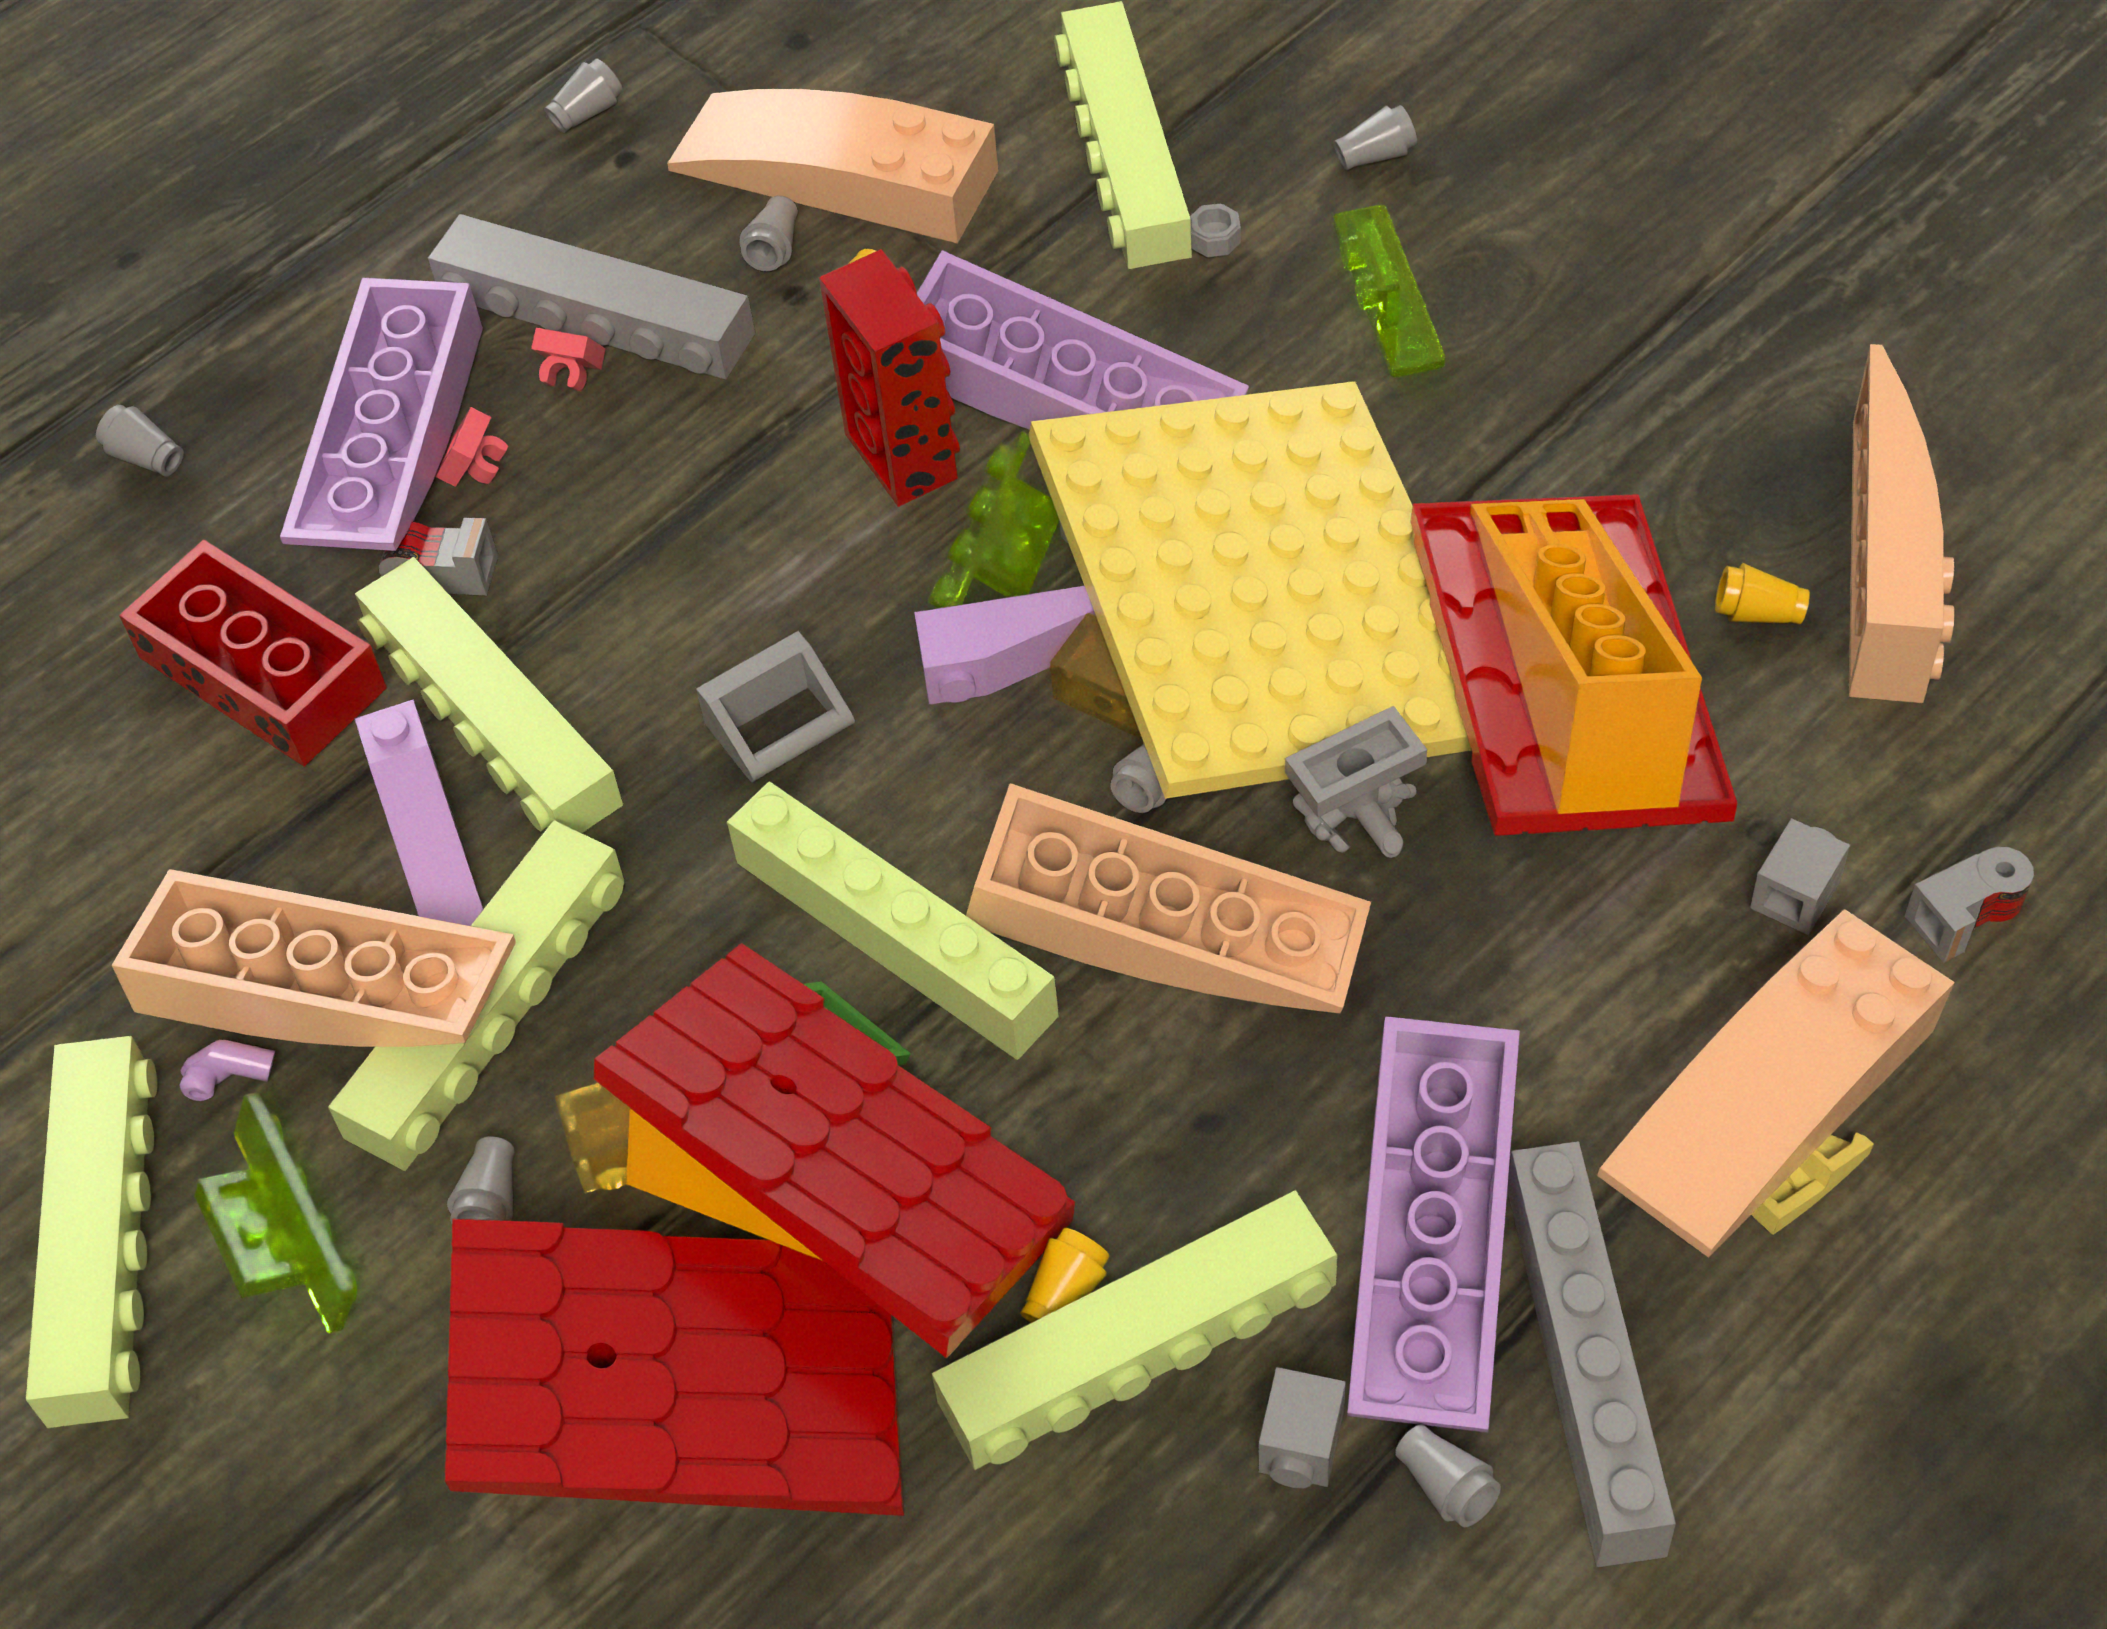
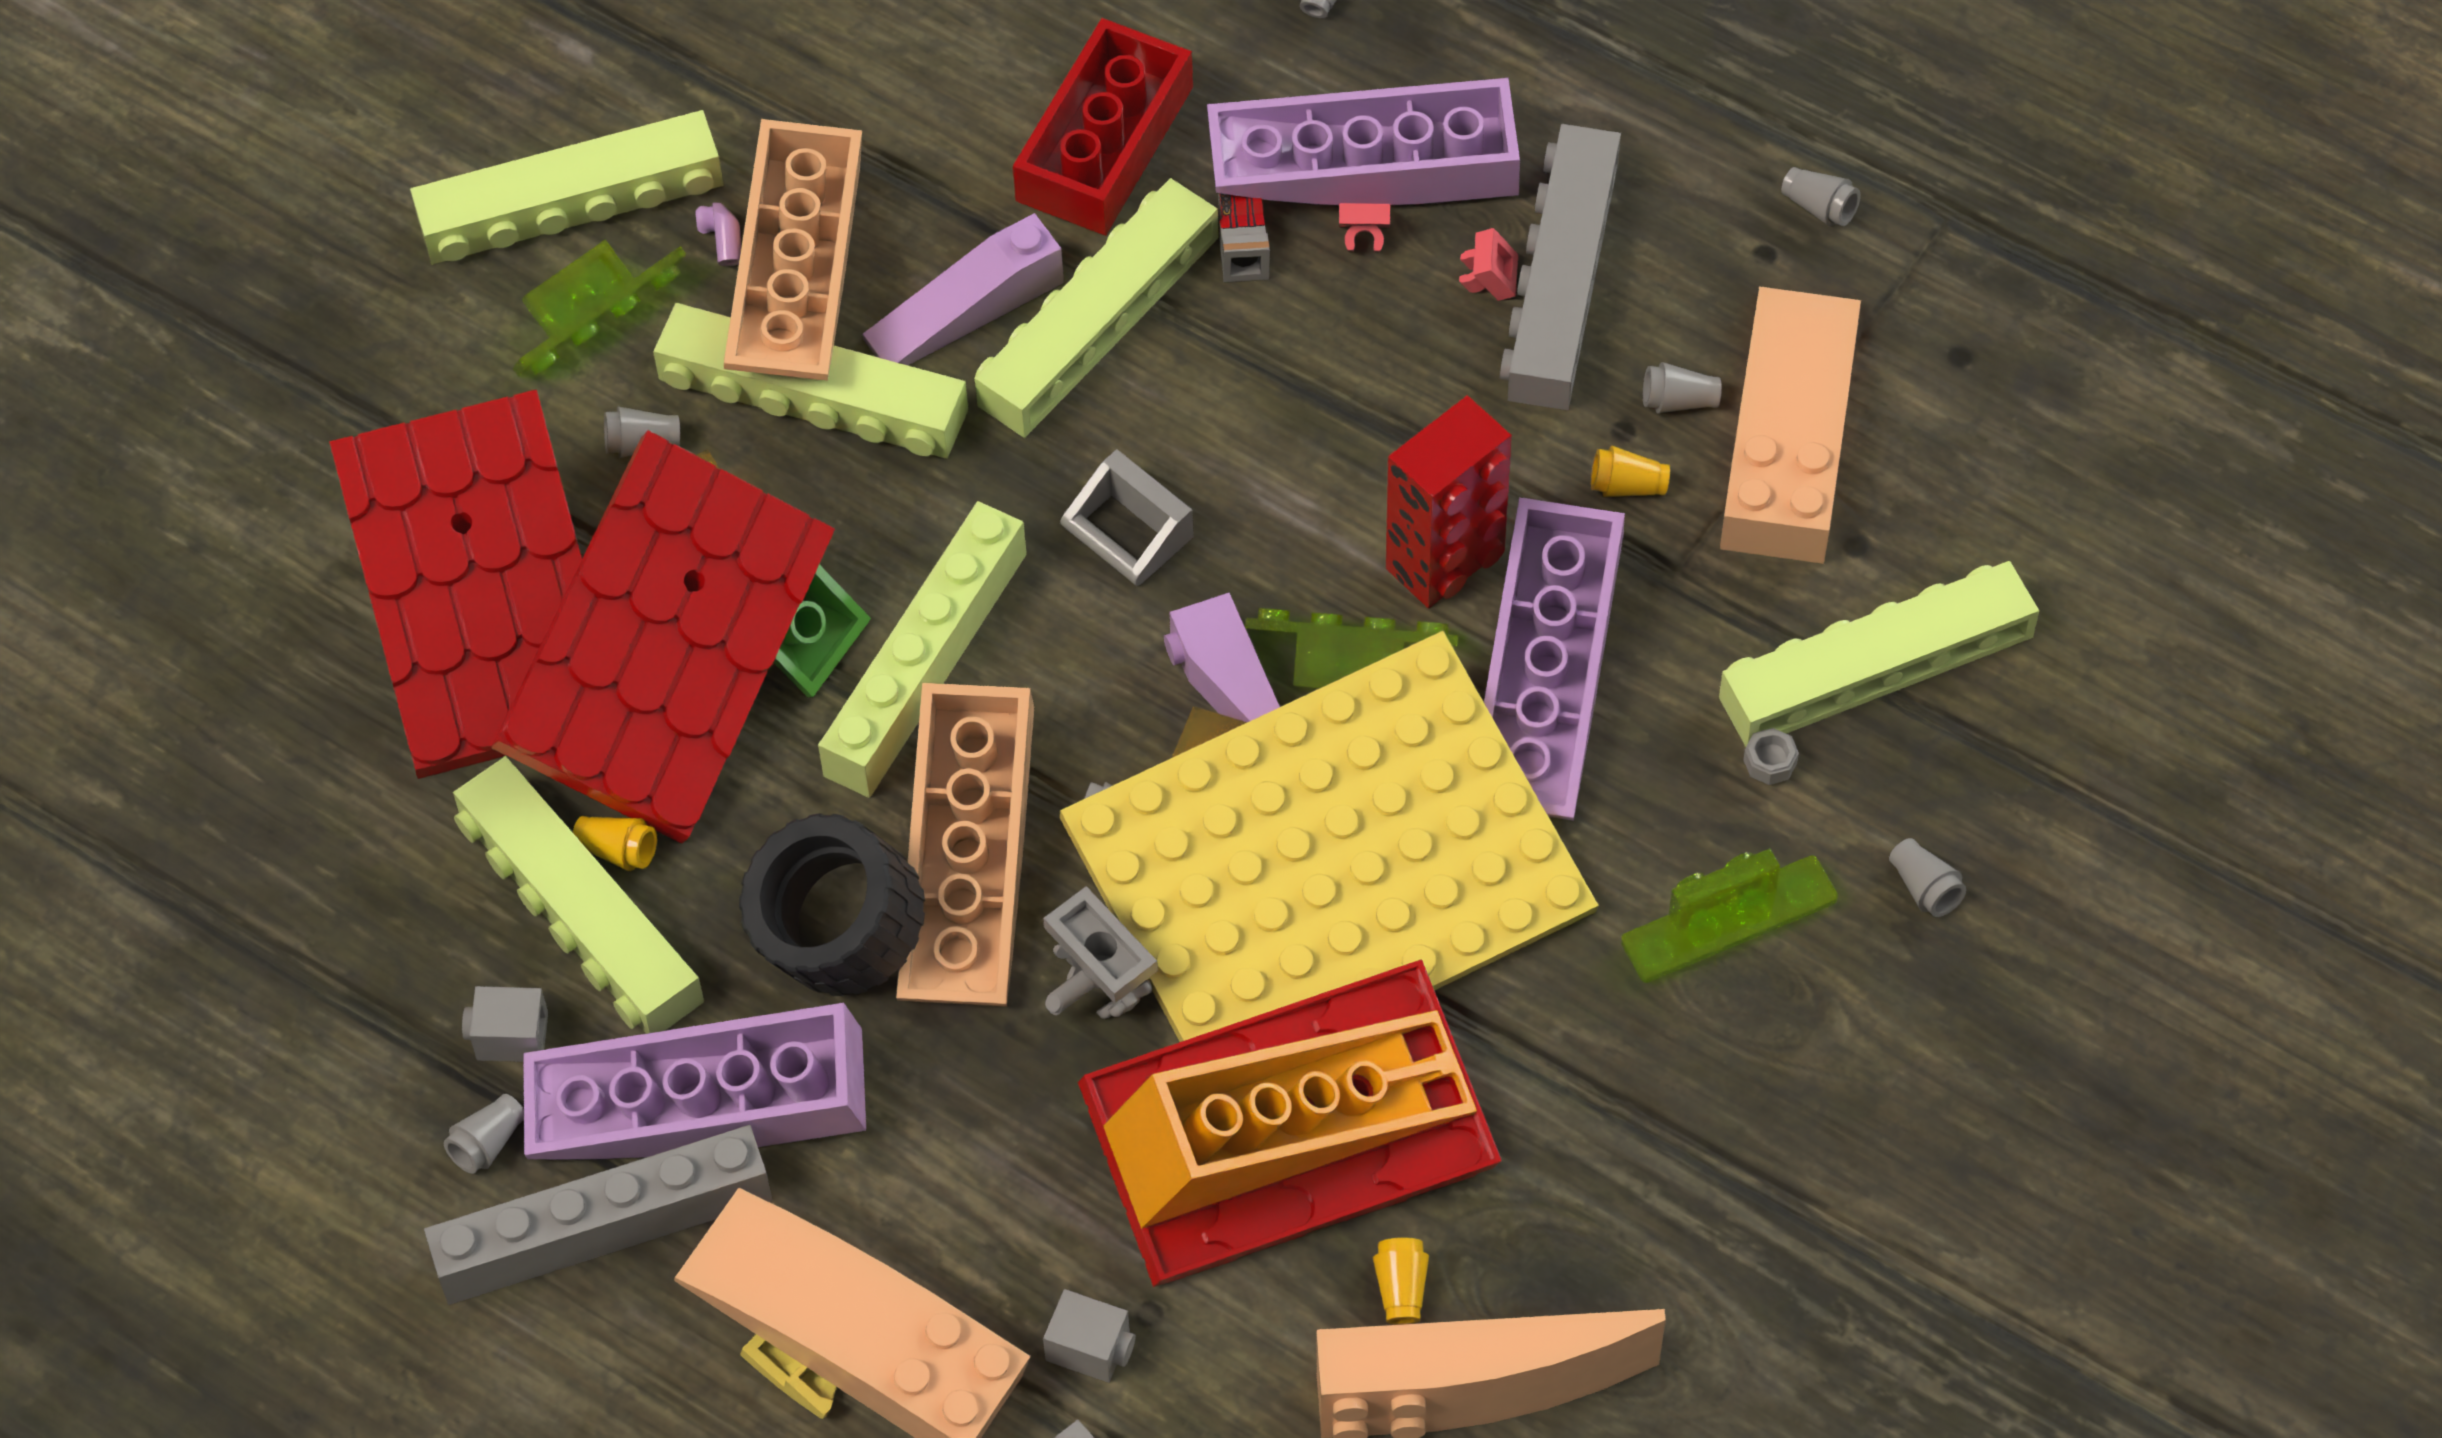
camera: 75 degrees right, 5 degrees up
none -> black tyre [739,813,925,996]

